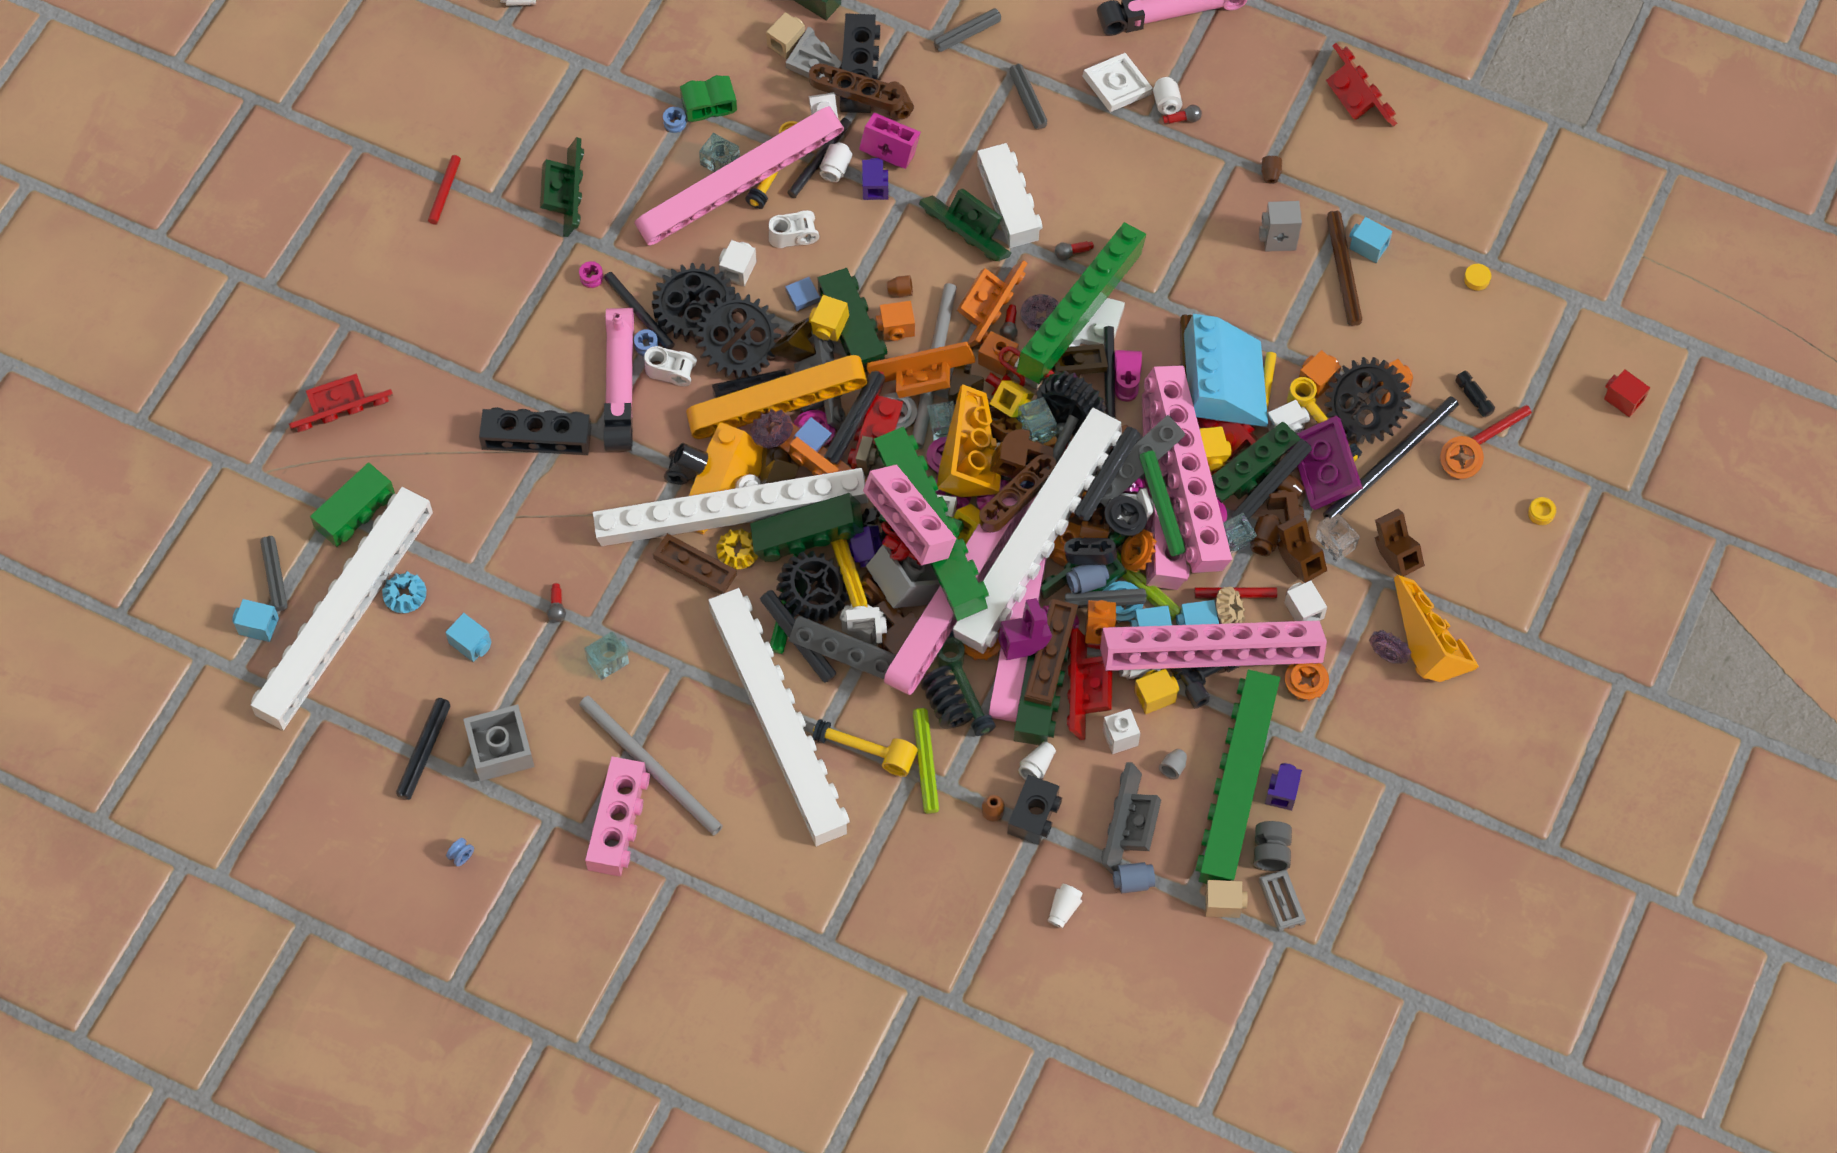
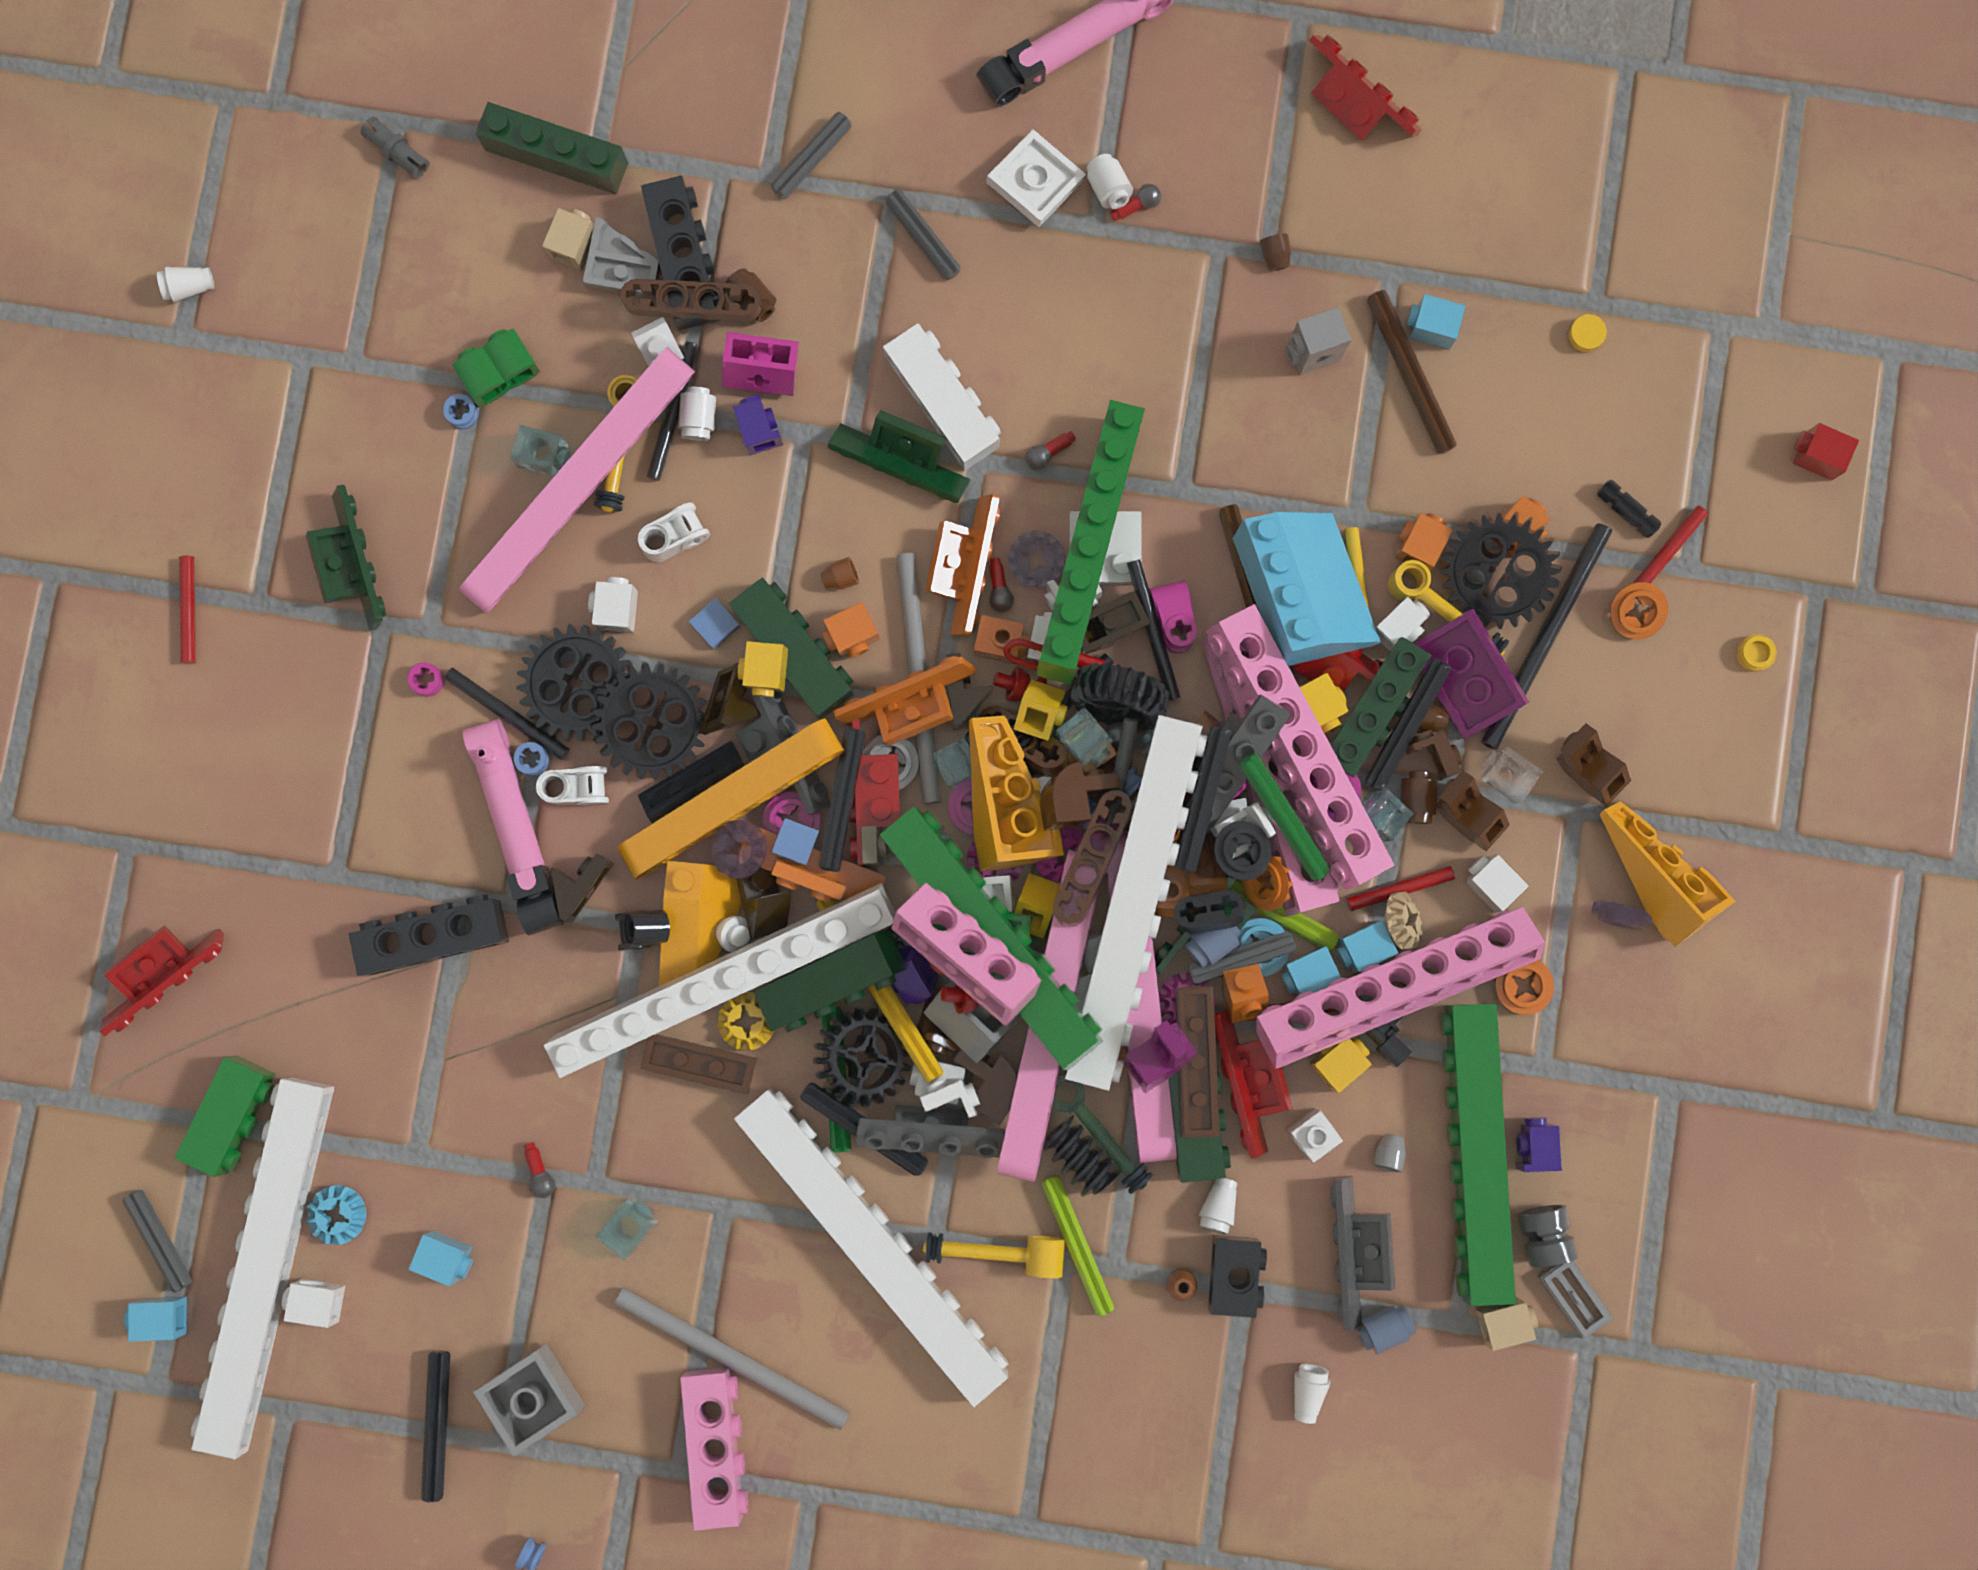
camera: 15 degrees left, 20 degrees up
none -> white brick [282,1278,346,1328]
none -> dark brown slope [551,853,614,923]

